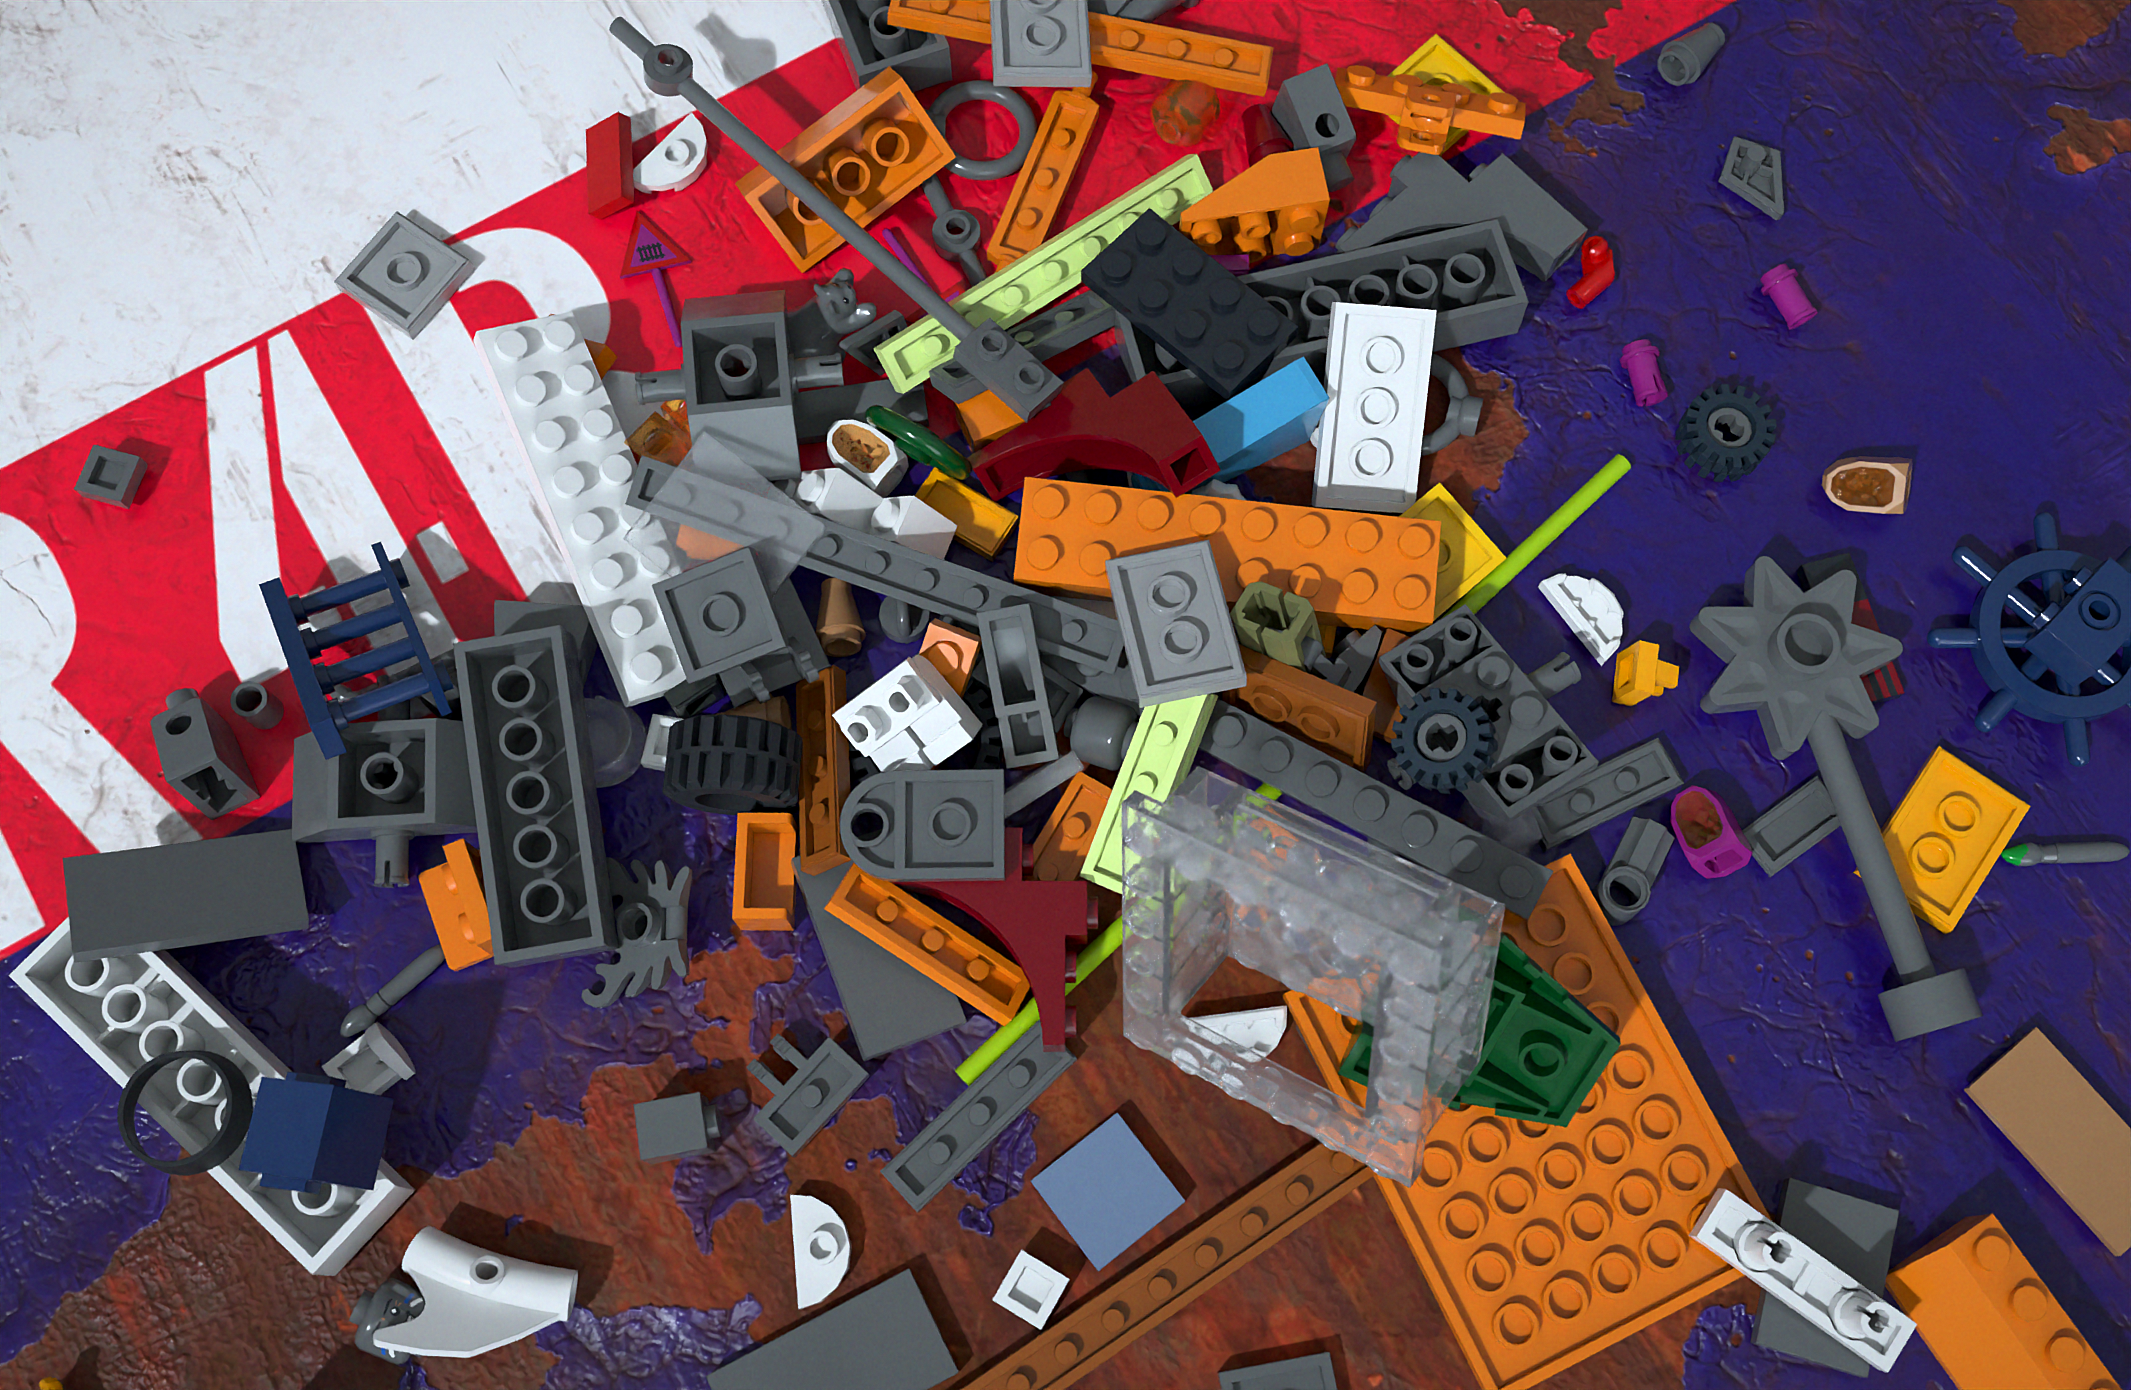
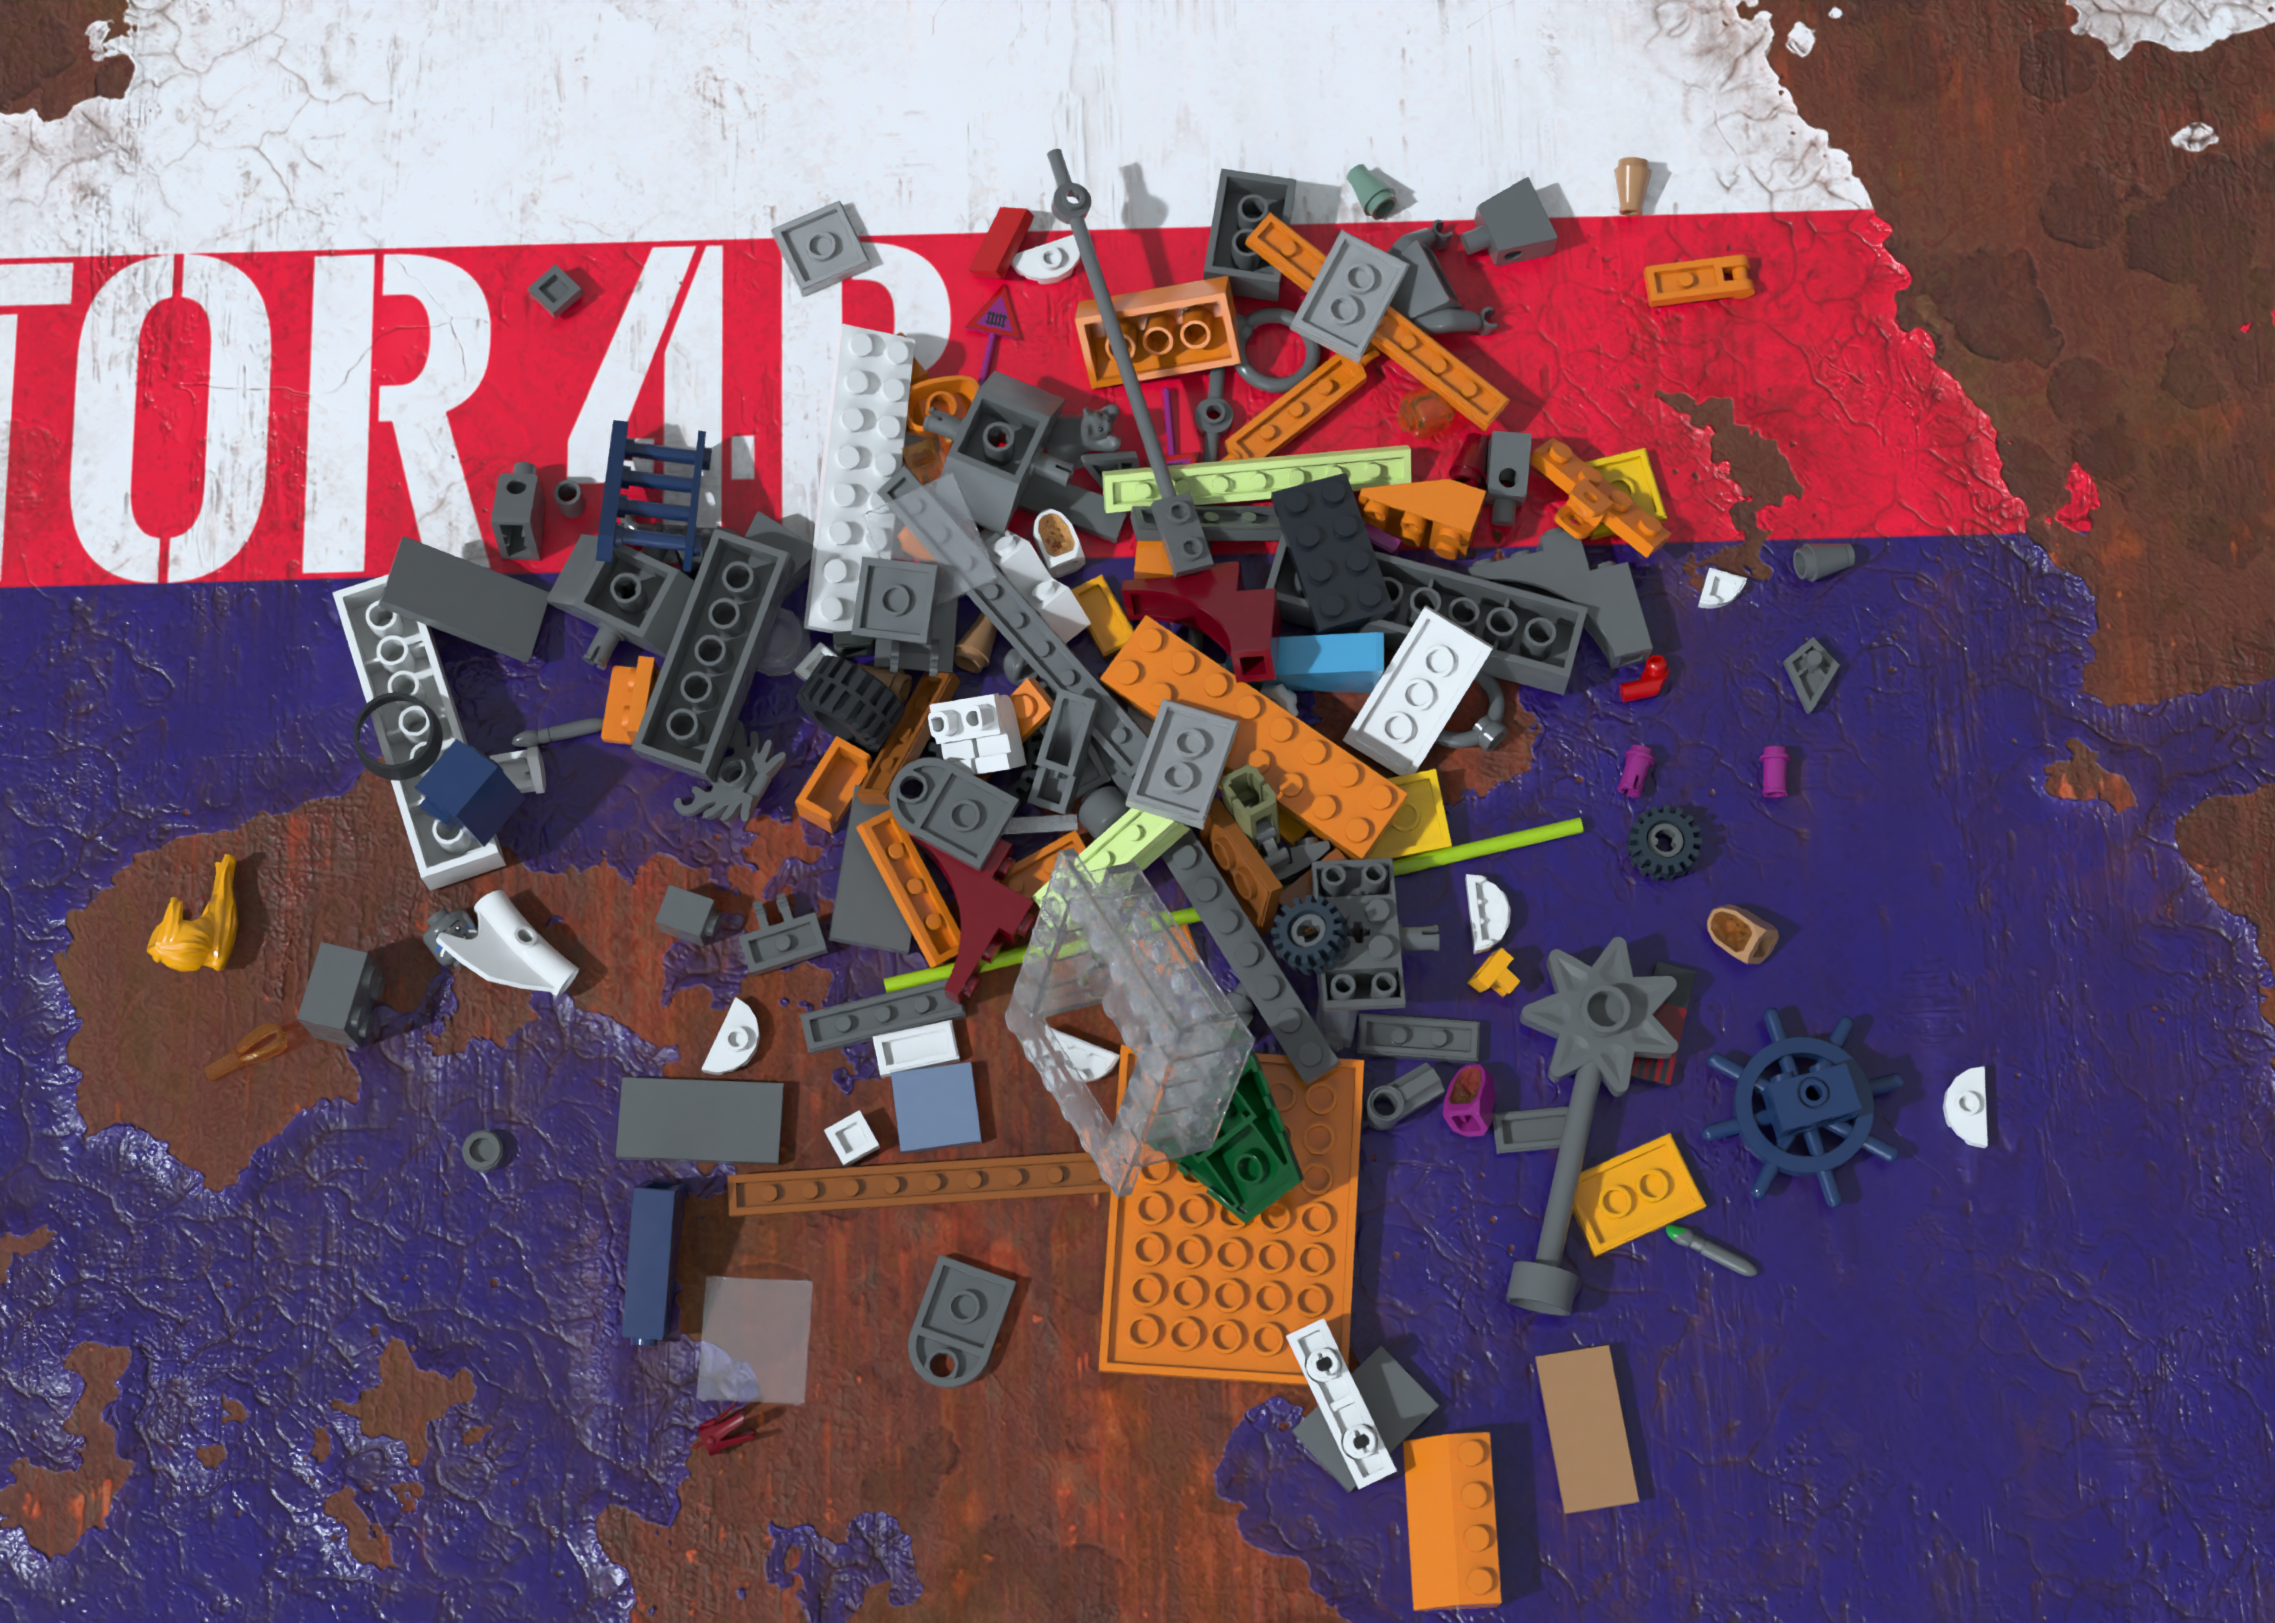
camera: 30 degrees right, 0 degrees up
dark green plate [865,405,972,480] -> none
none -> white tile [873,1020,960,1078]
none -> orange piece [906,375,979,438]
none -> white tile [1698,568,1747,609]

